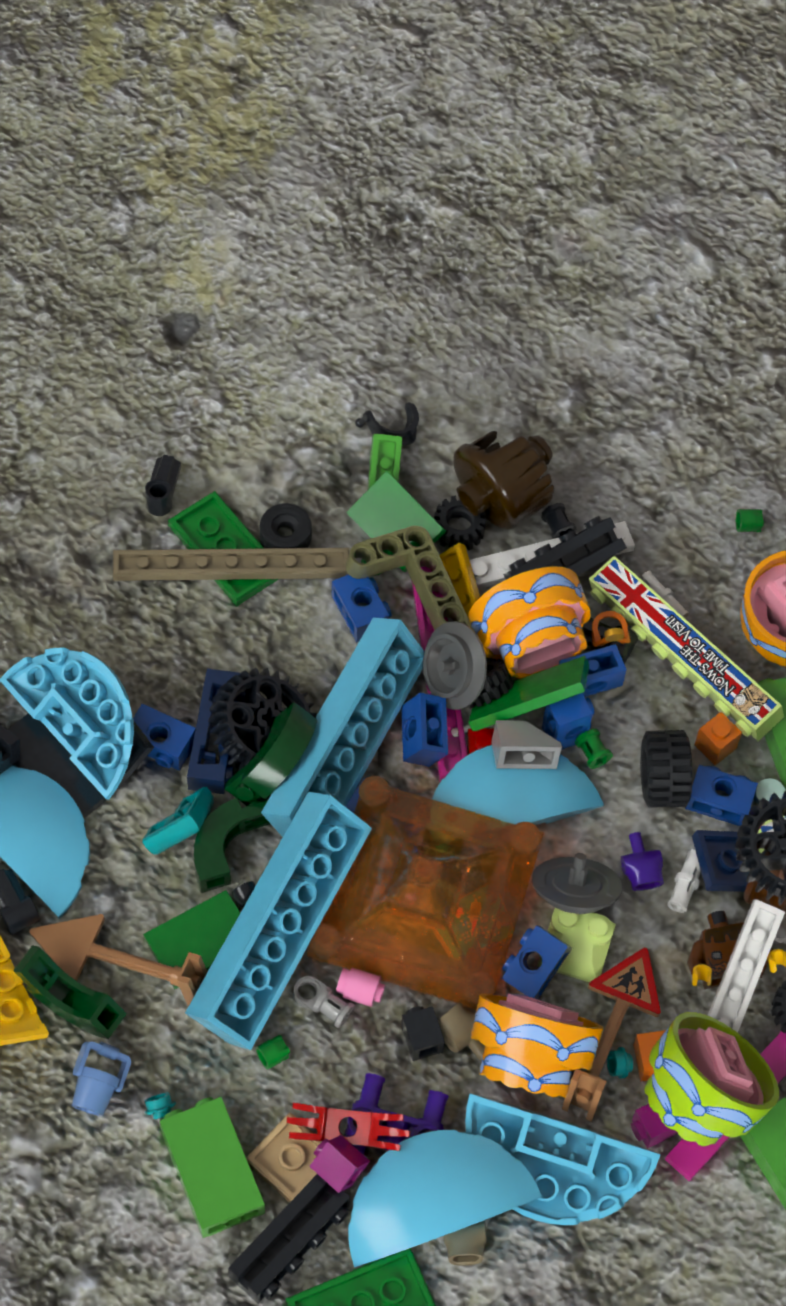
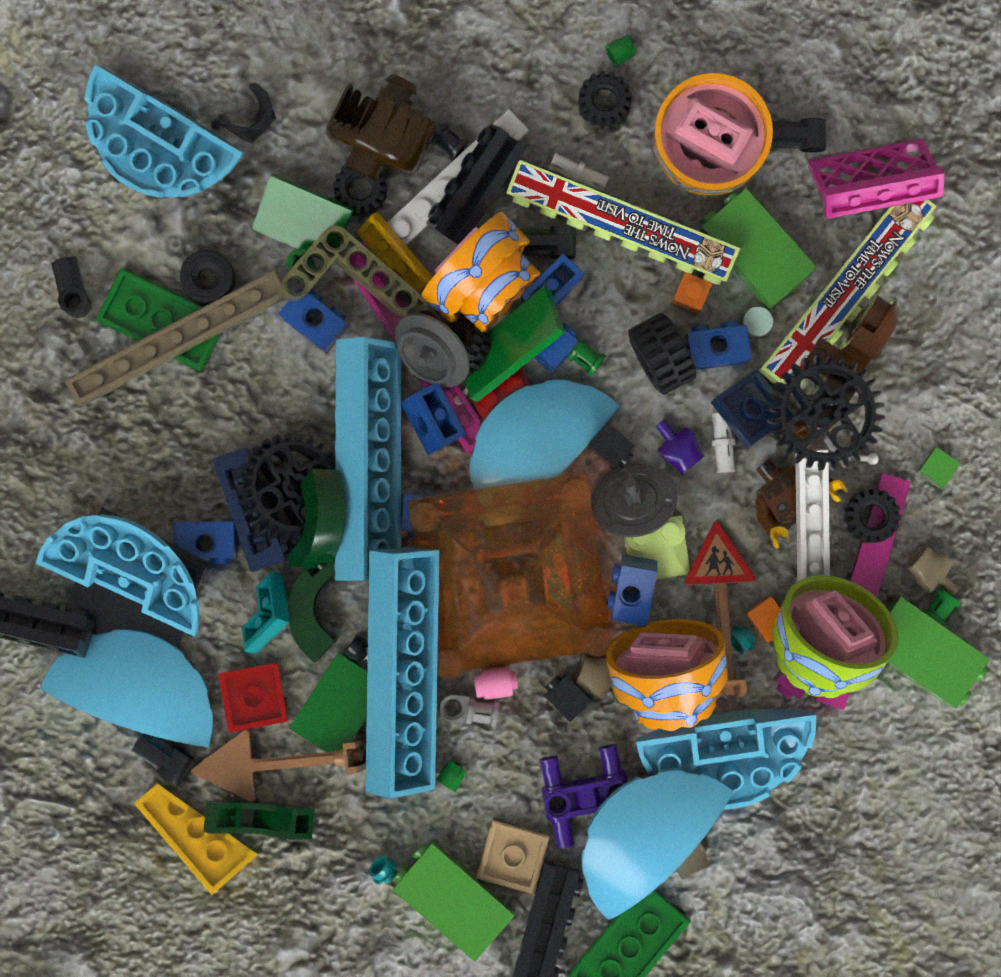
camera: 25 degrees left, 25 degrees up
medium blue piece [72,1042,131,1116] -> none
red piece [286,1102,410,1151] -> none
magenta brick [309,1135,370,1193] -> none
bright green plate [367,433,402,490] -> none
light grey slope [491,720,562,769] -> none
orange piece [592,611,631,647] -> none
none -> medium azure brick [85,64,244,198]
none -> red plate [218,663,288,733]
none -> black tyre [578,71,632,129]
none -> black brick [587,422,635,469]

